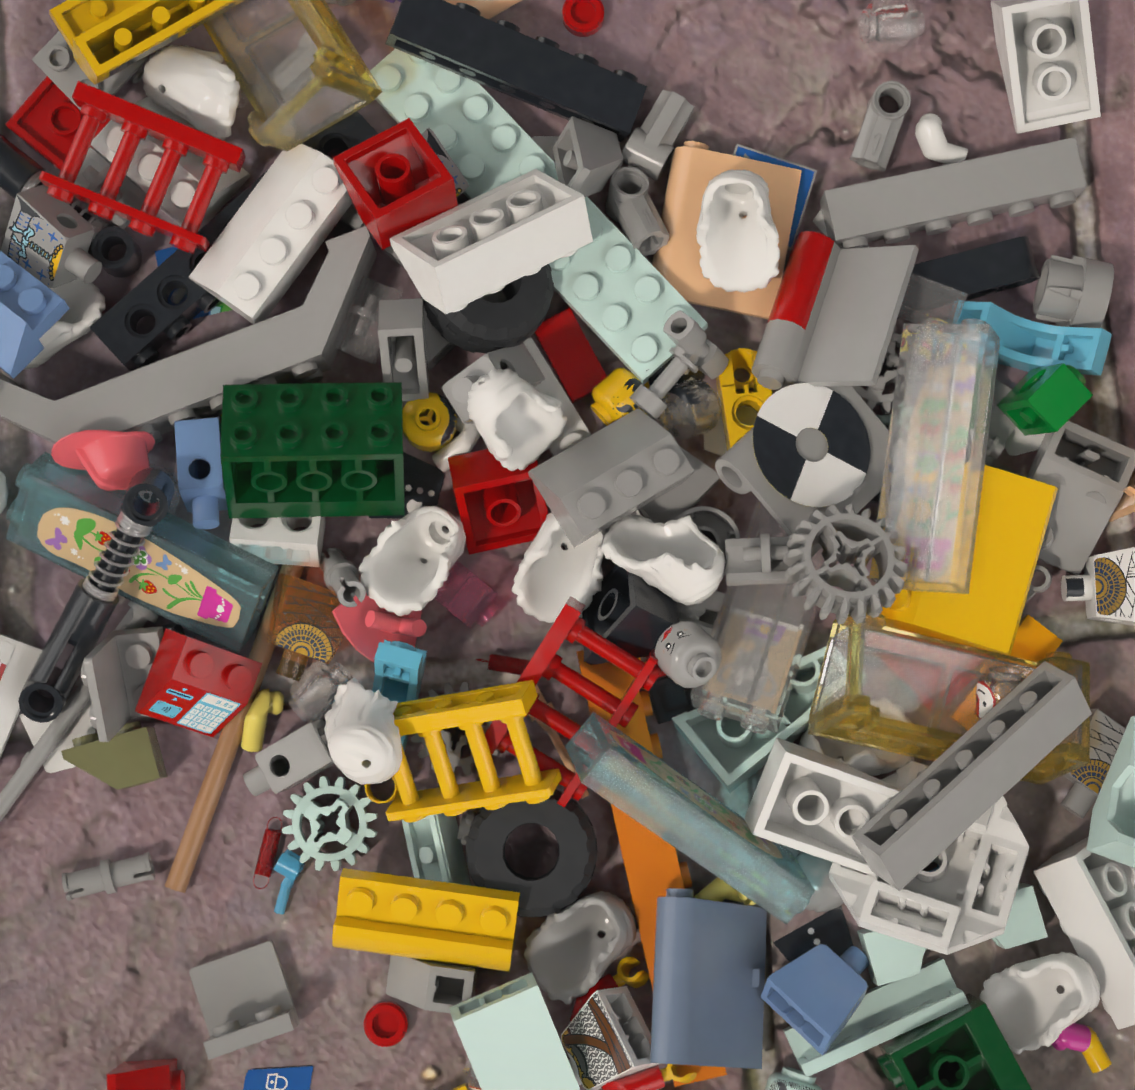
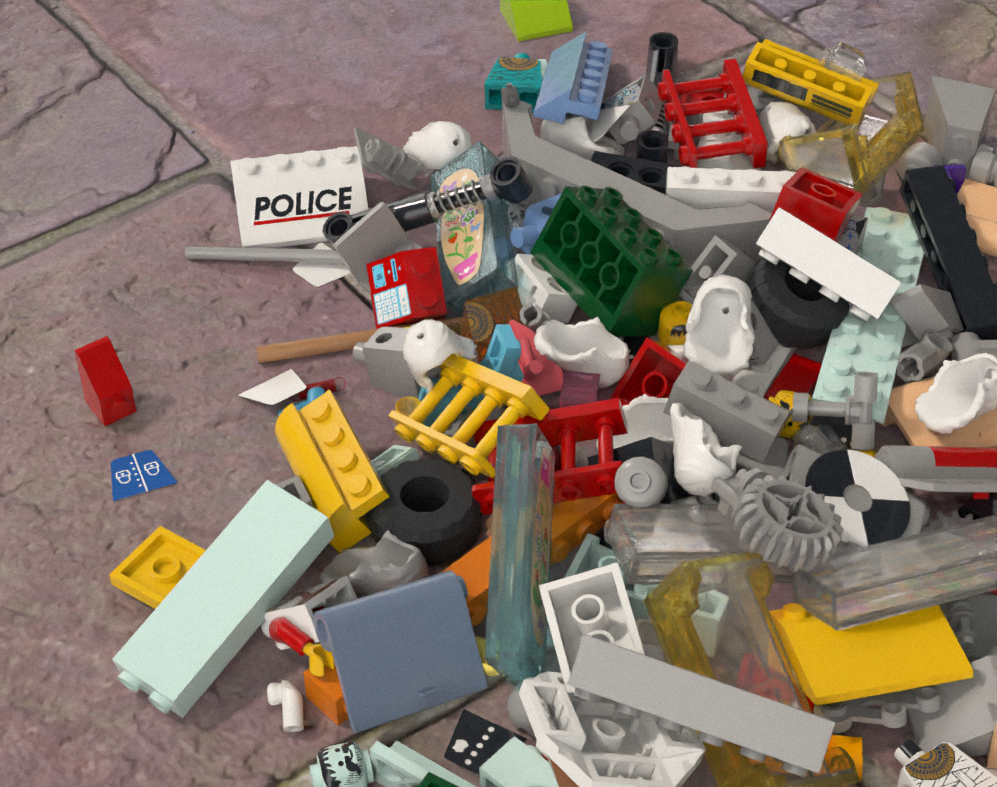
camera: 60 degrees right, 40 degrees down
coral piece [51,430,155,491] -> none
olive slope [61,721,168,790] -> none
light grey pin [62,852,155,901] -> none
light grey bracket [189,941,300,1060] -> none
light aqua gear [282,776,378,871] -> none
red tile [364,1001,409,1047] -> none
medium blue torso [761,944,869,1056] -> none
none -> white sticker [238,369,307,405]
none -> white sticker [587,105,630,141]

